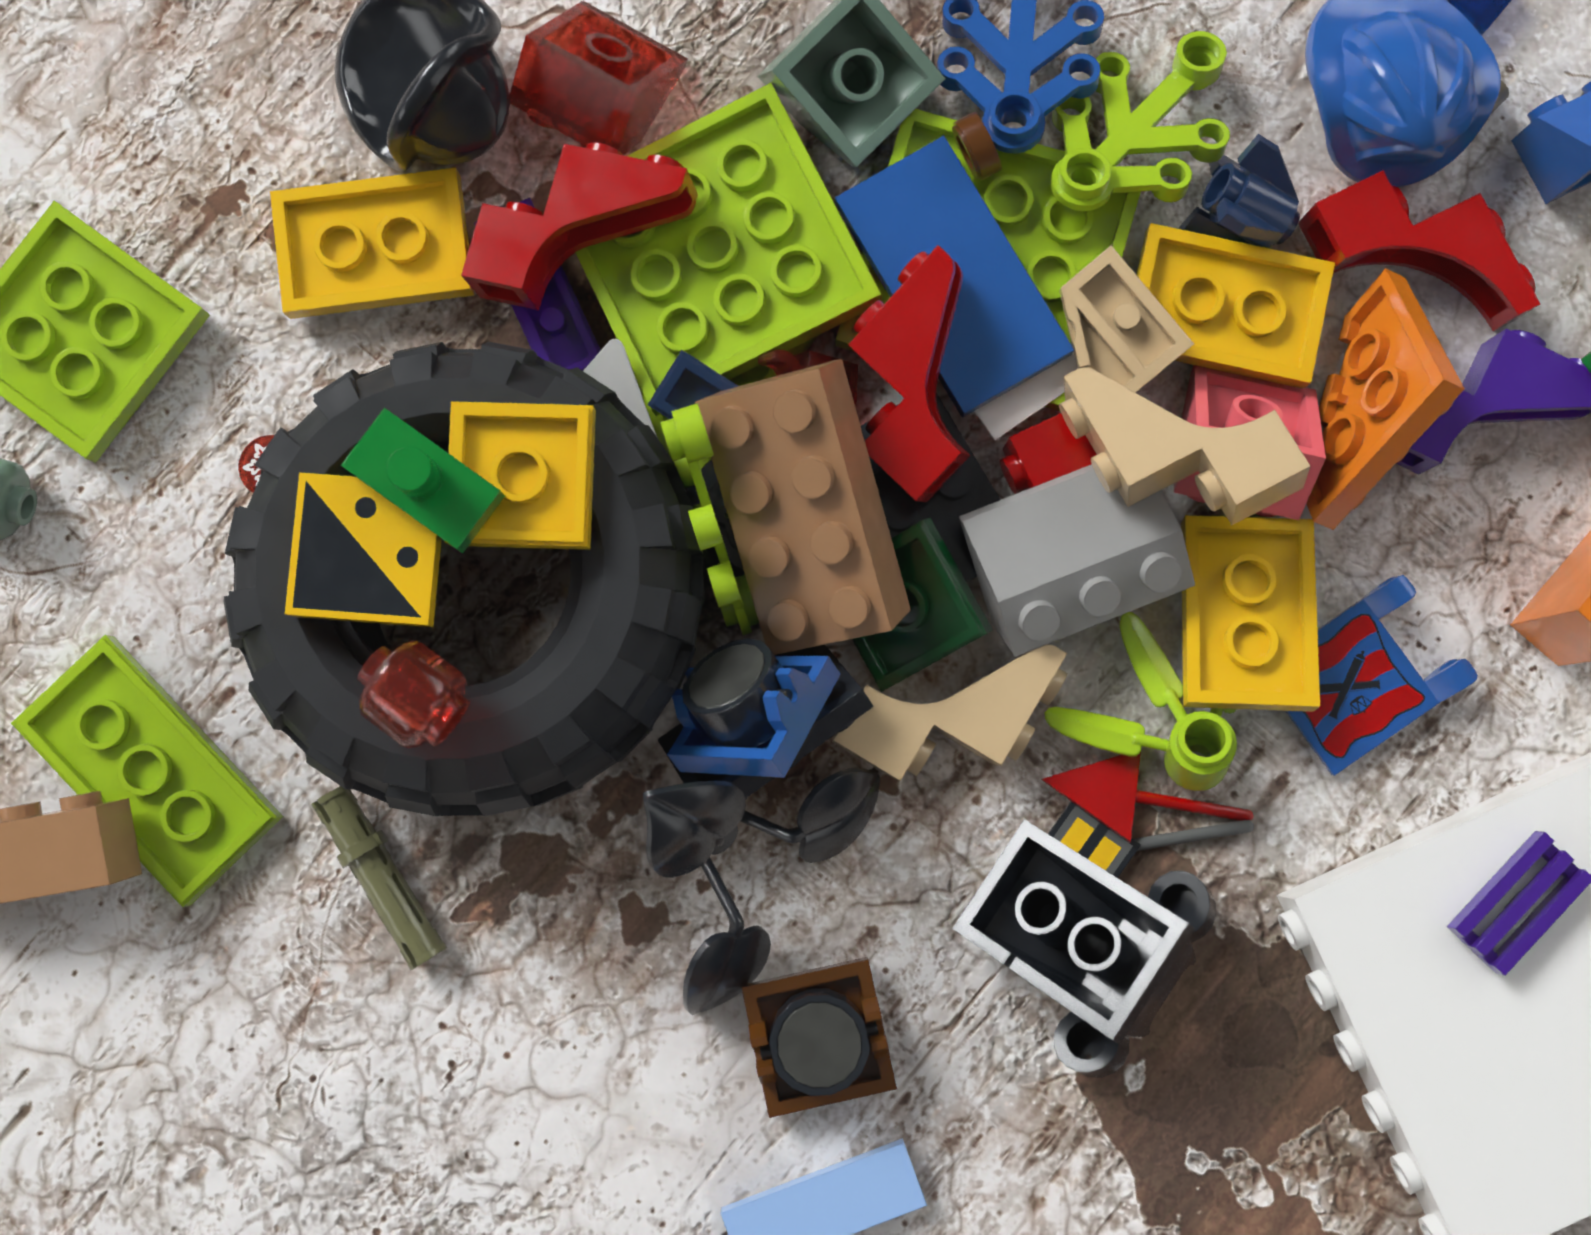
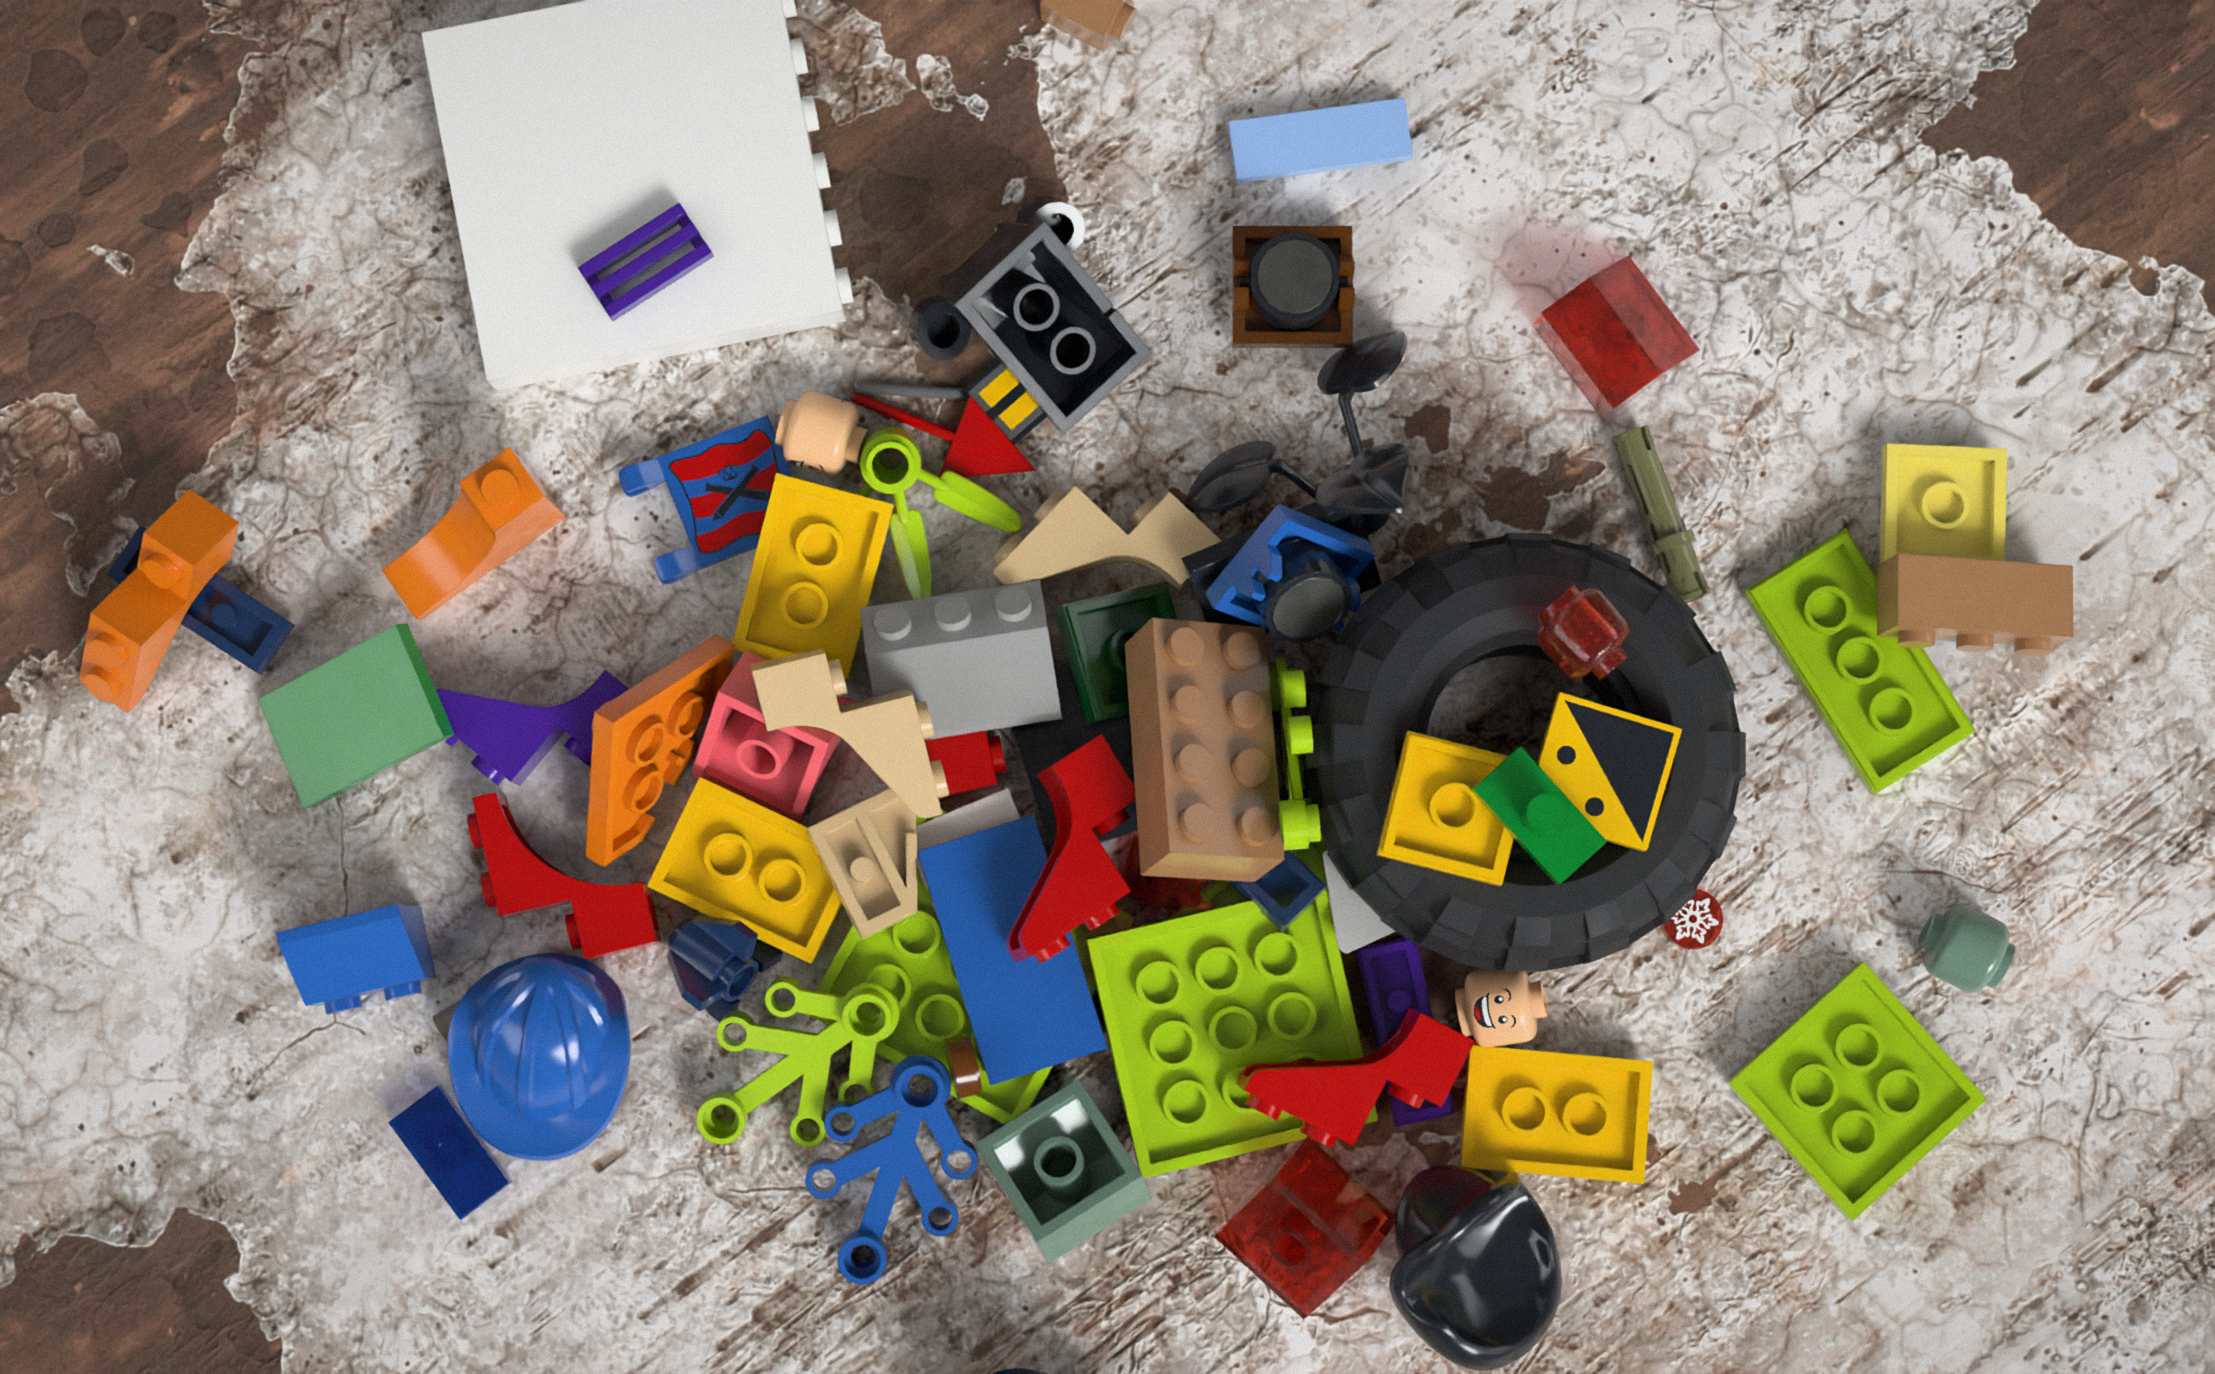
camera: 170 degrees left, 0 degrees up
none -> light nougat head [775,391,868,476]
none -> light nougat head [1455,969,1548,1048]
none -> clear red slope [1532,255,1700,421]
none -> light yellow plate [1879,443,2007,564]

